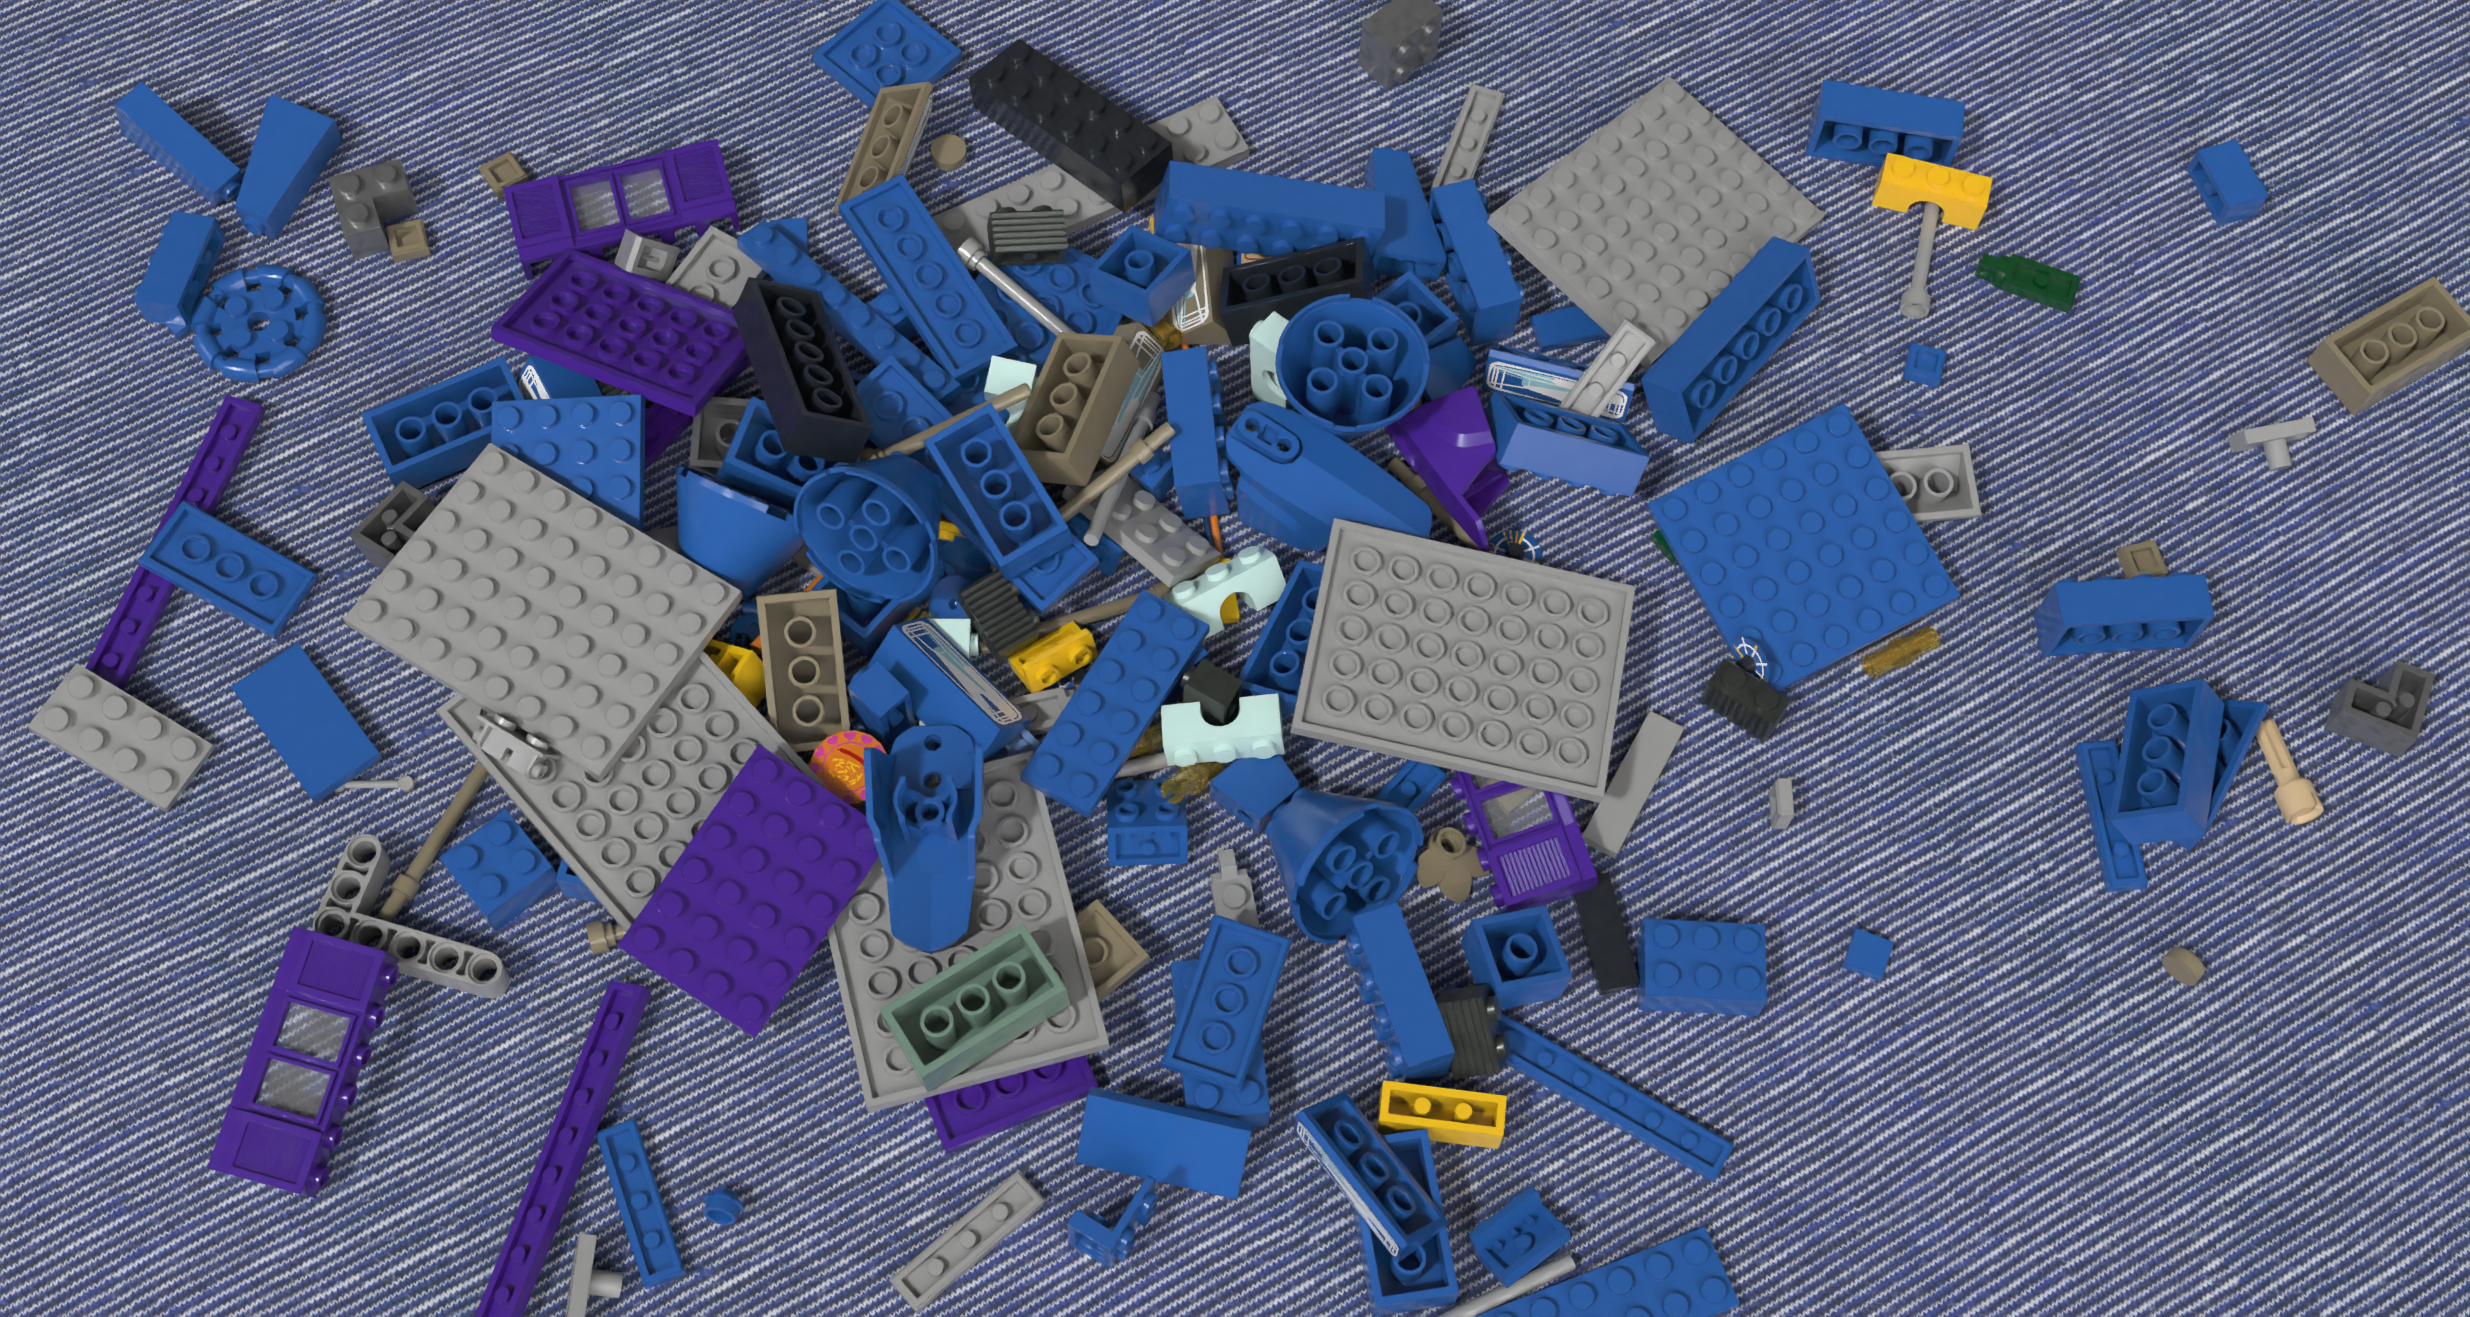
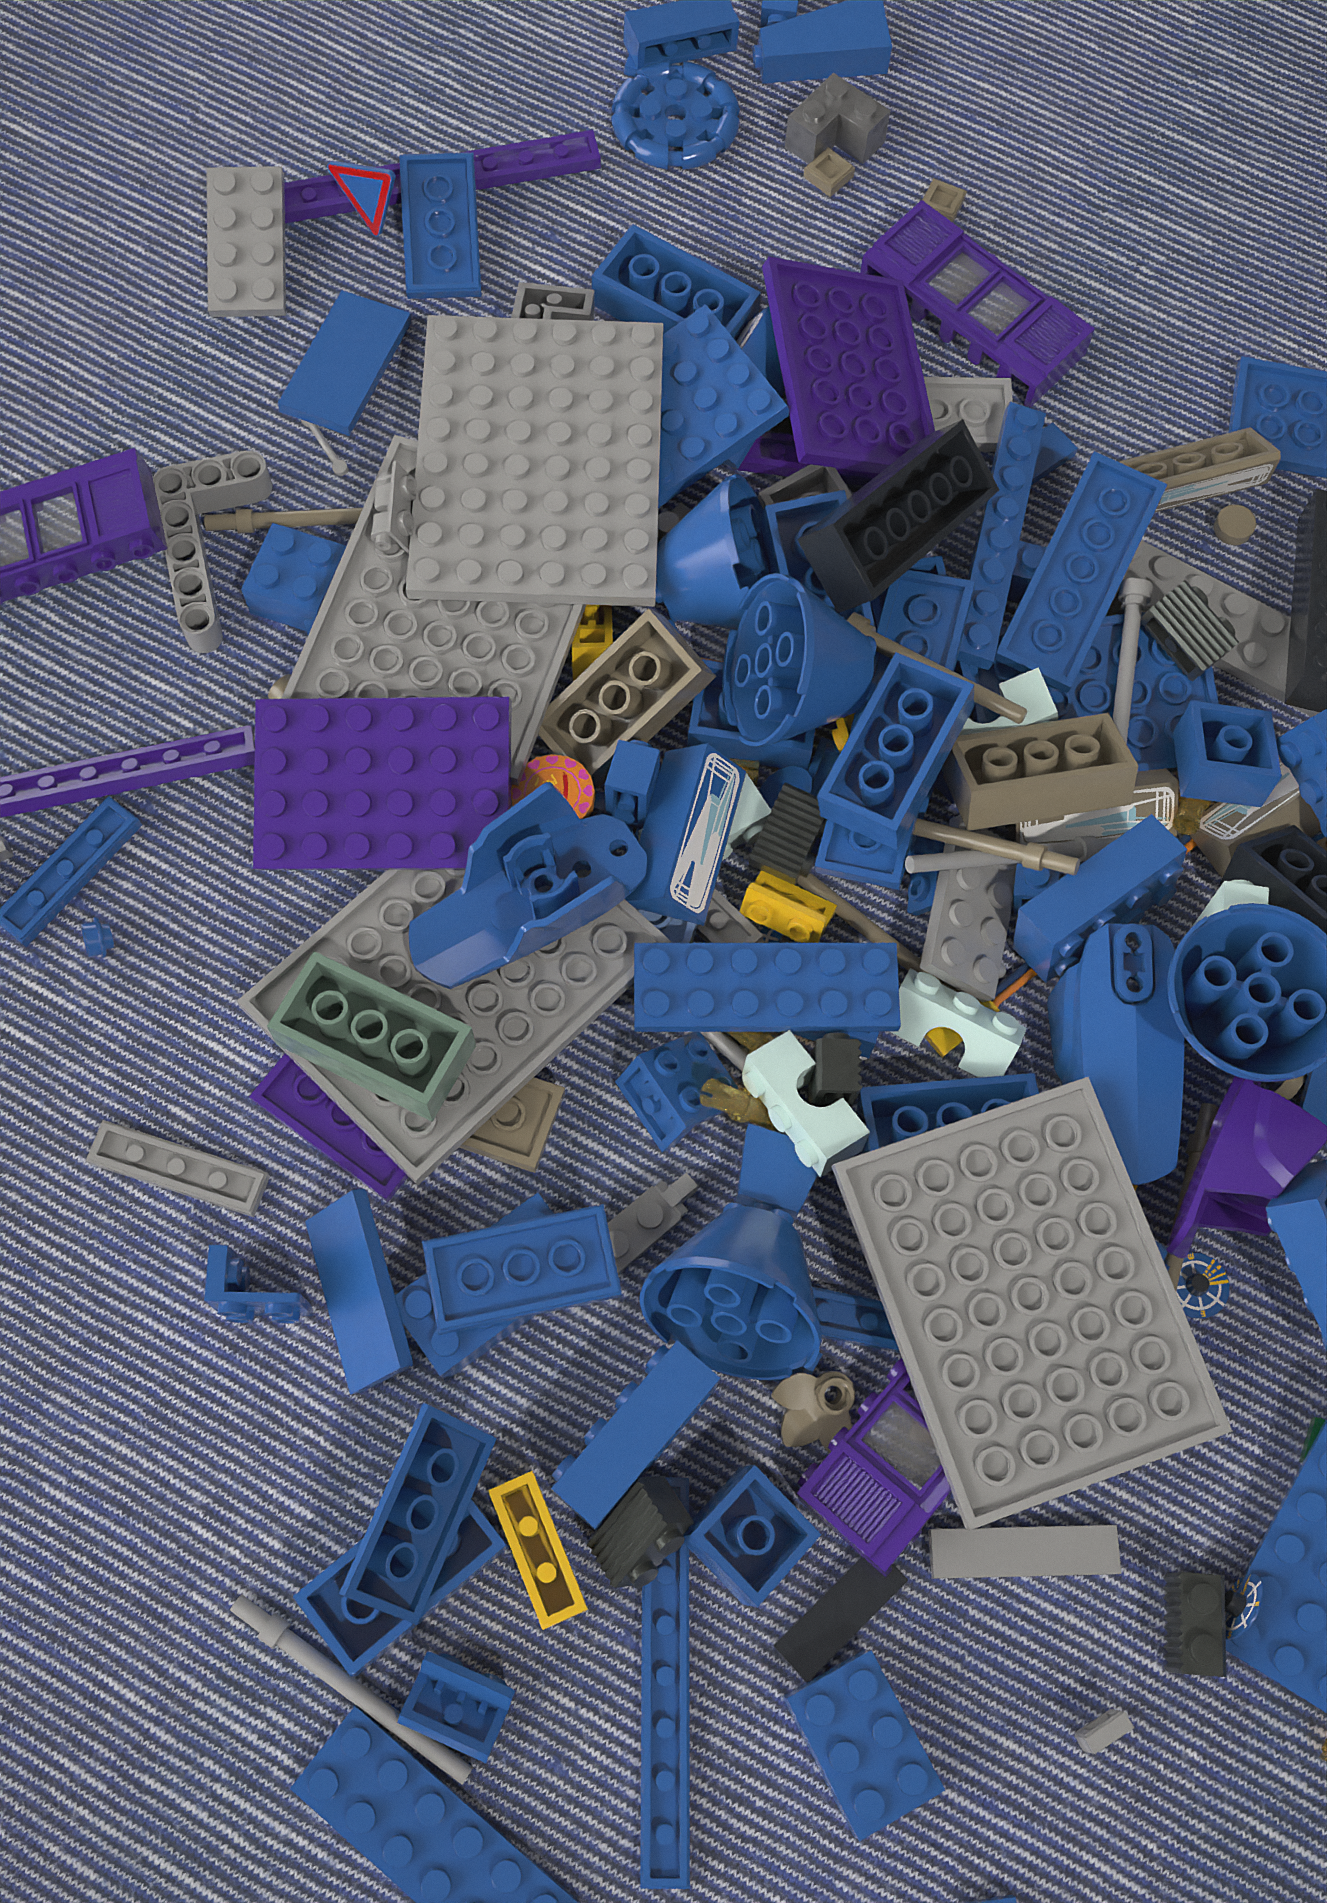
camera: 60 degrees right, 5 degrees up
light grey slope [614,229,680,282] -> none
none -> piece [327,161,395,237]

